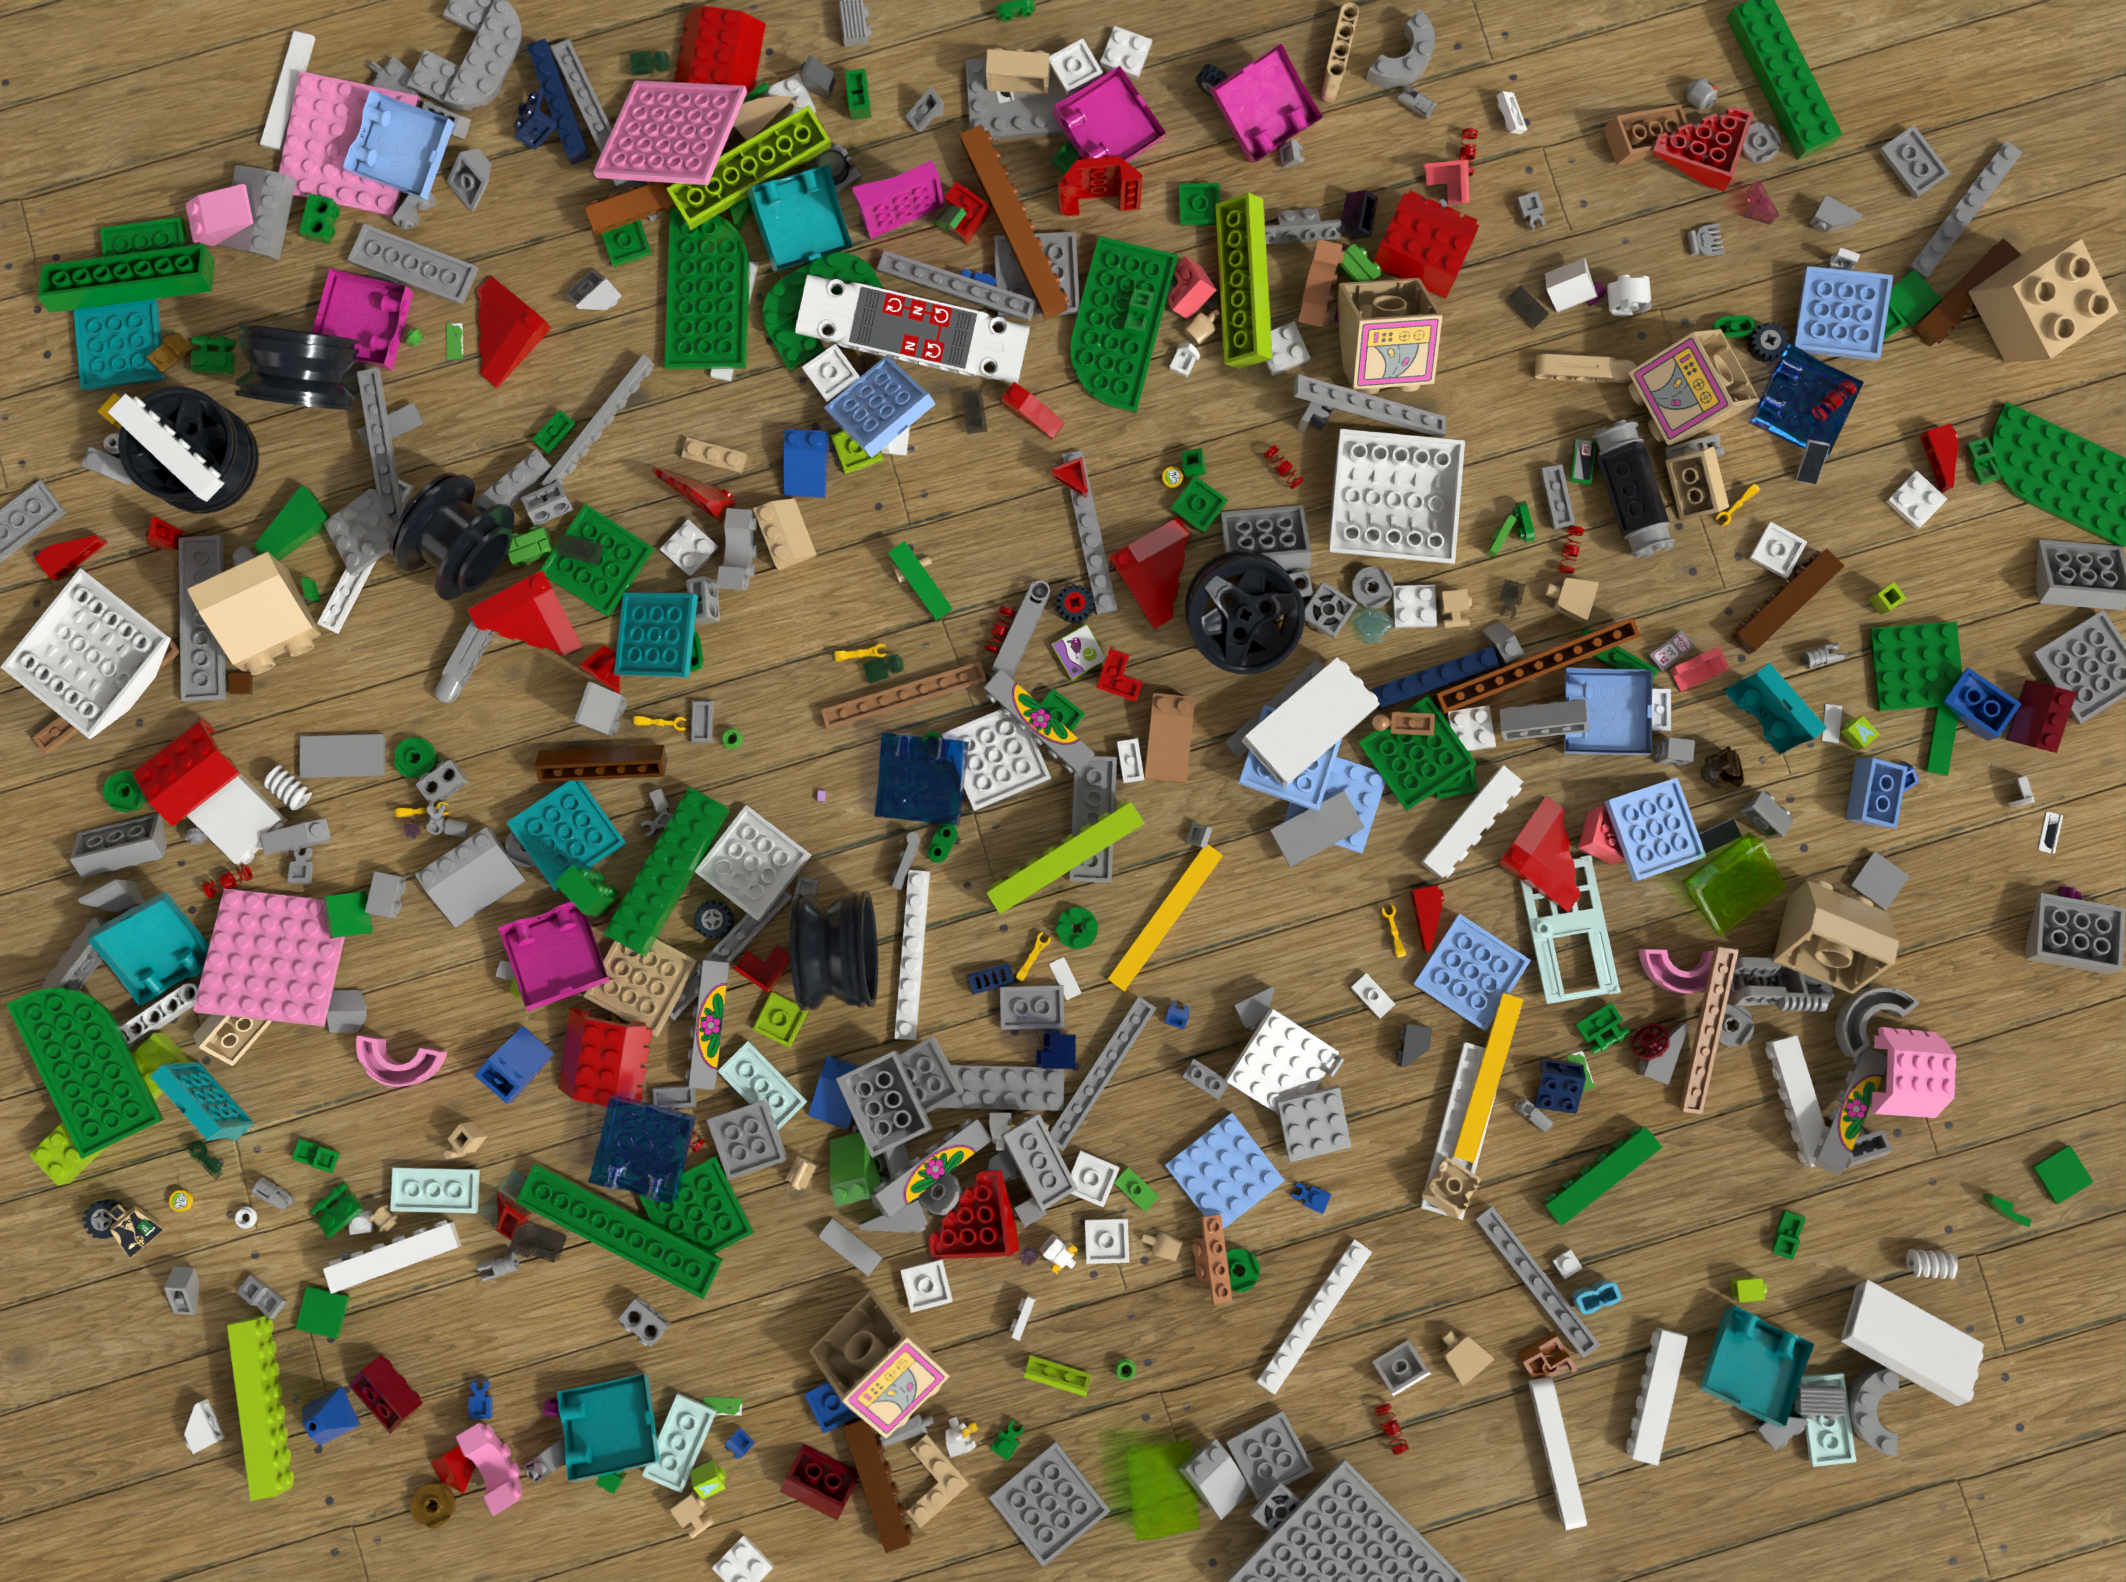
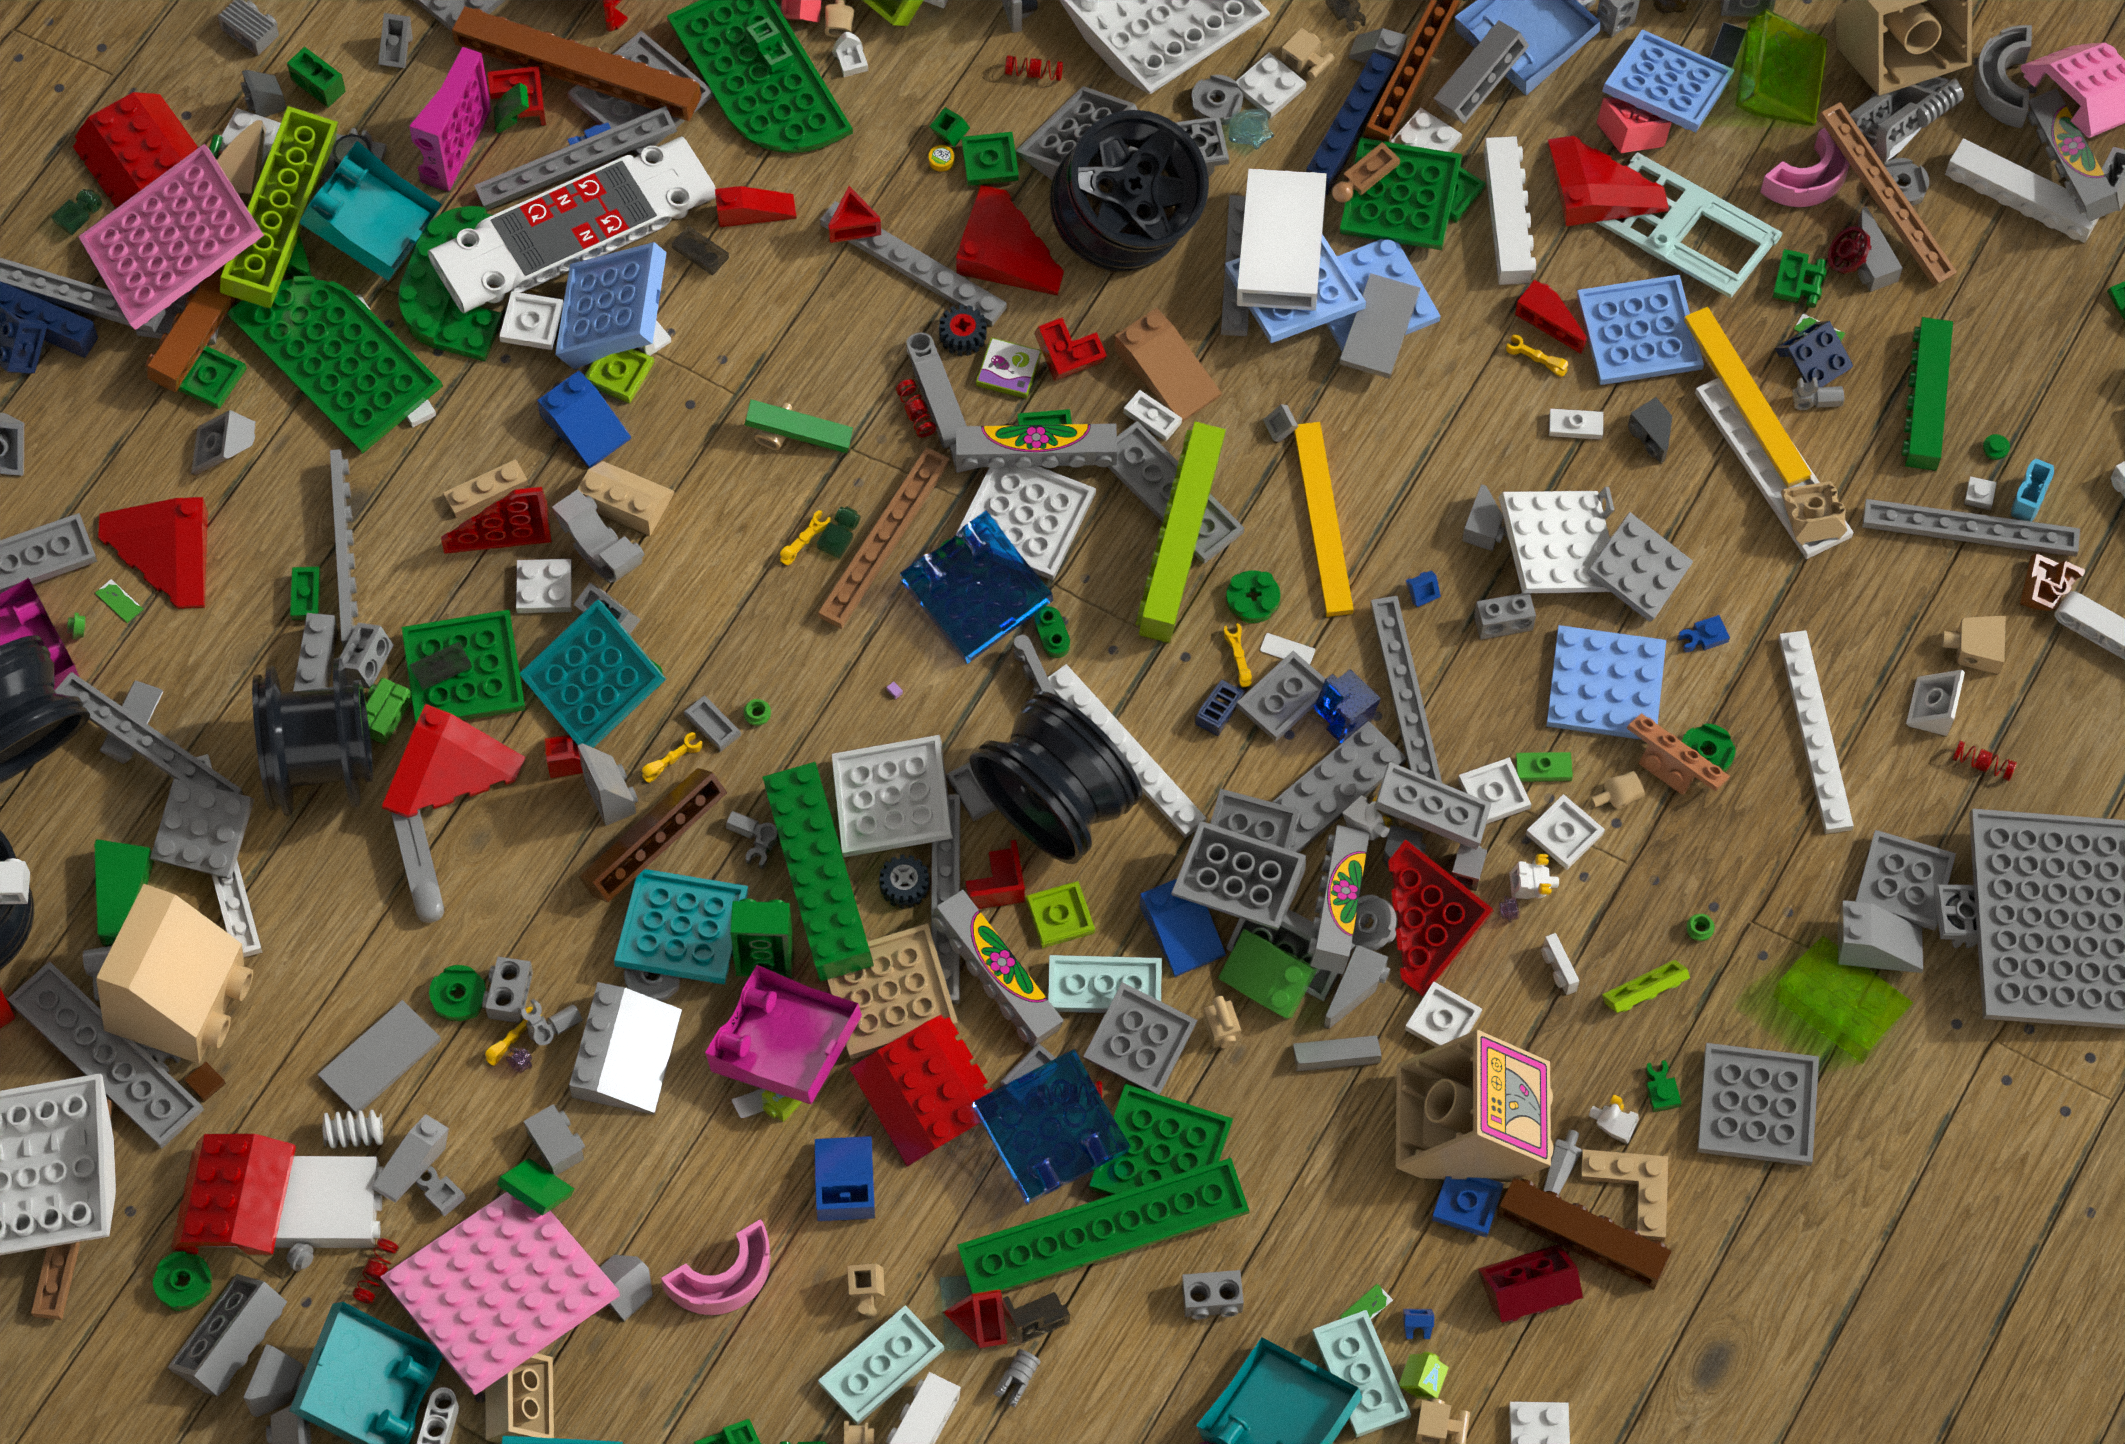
camera: 50 degrees left, 20 degrees down
none -> green plate [1983,434,2010,460]

